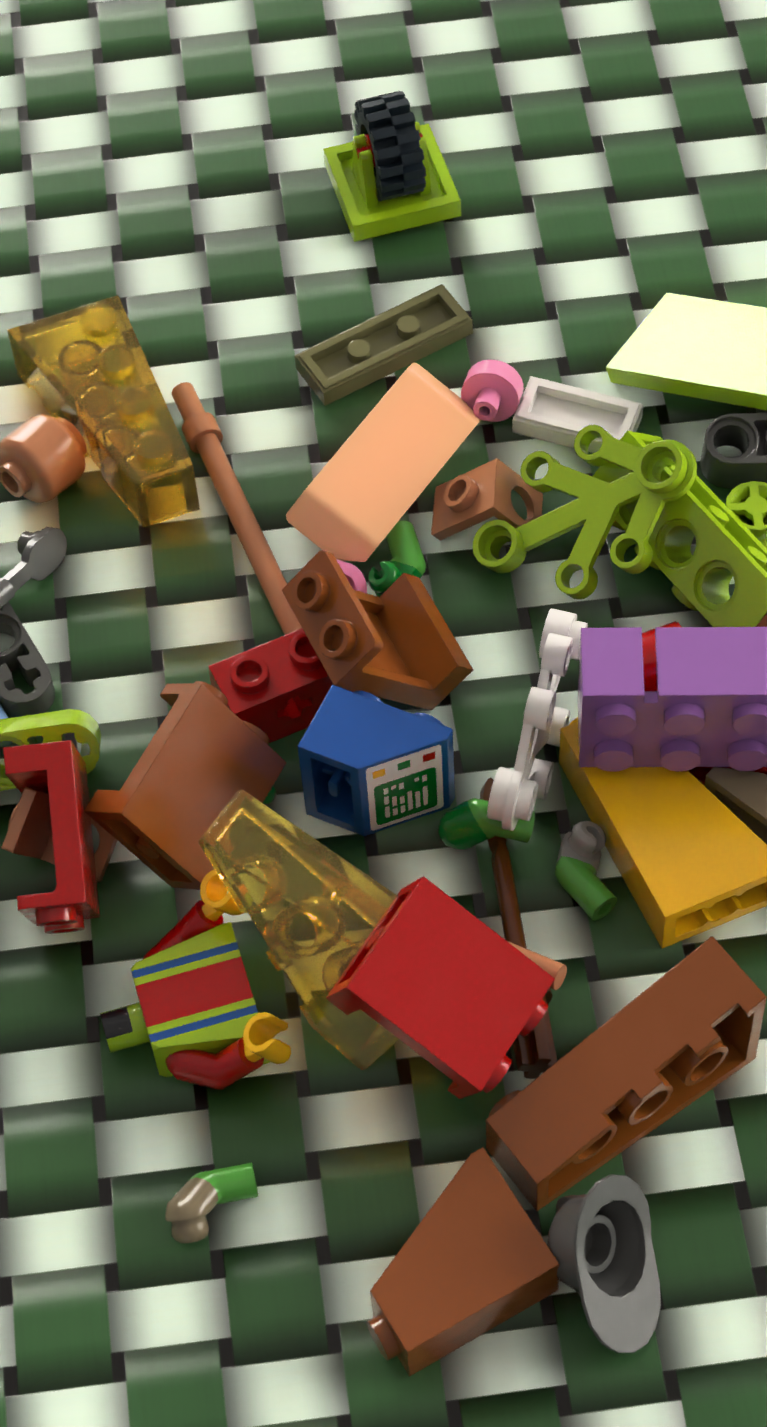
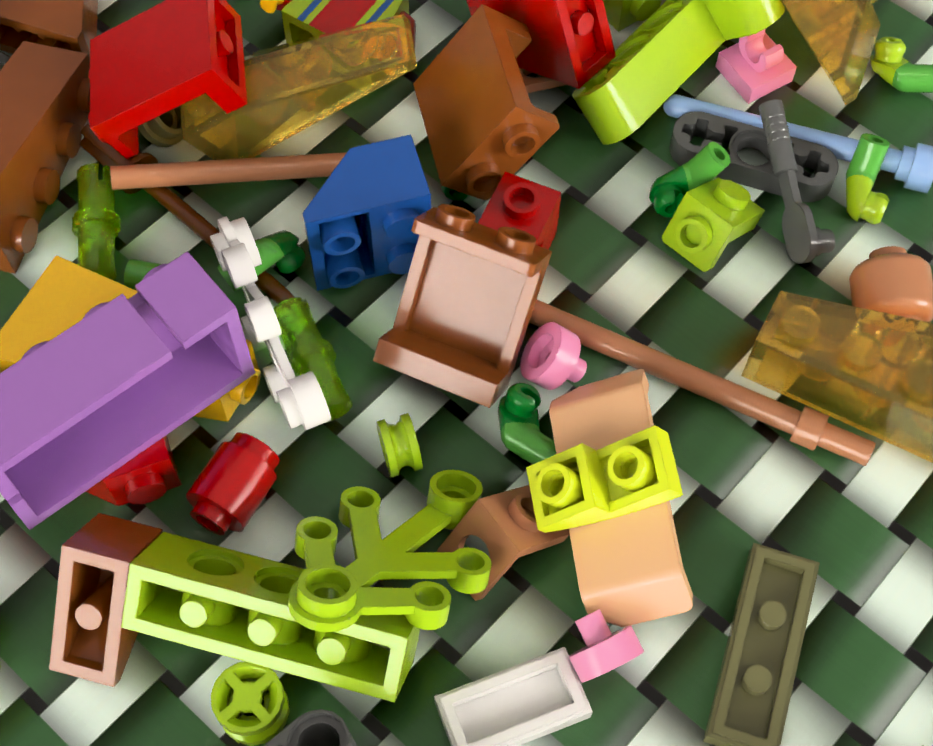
camera: 135 degrees right, 5 degrees up
none -> clear neon green pin [72,163,121,281]
none -> clear neon green pin [273,297,353,422]
none -> lime bush [376,413,423,478]
none -> neon yellow slope [526,425,683,533]
none -> arm [649,142,730,217]
none -> lime bracket [662,177,765,272]

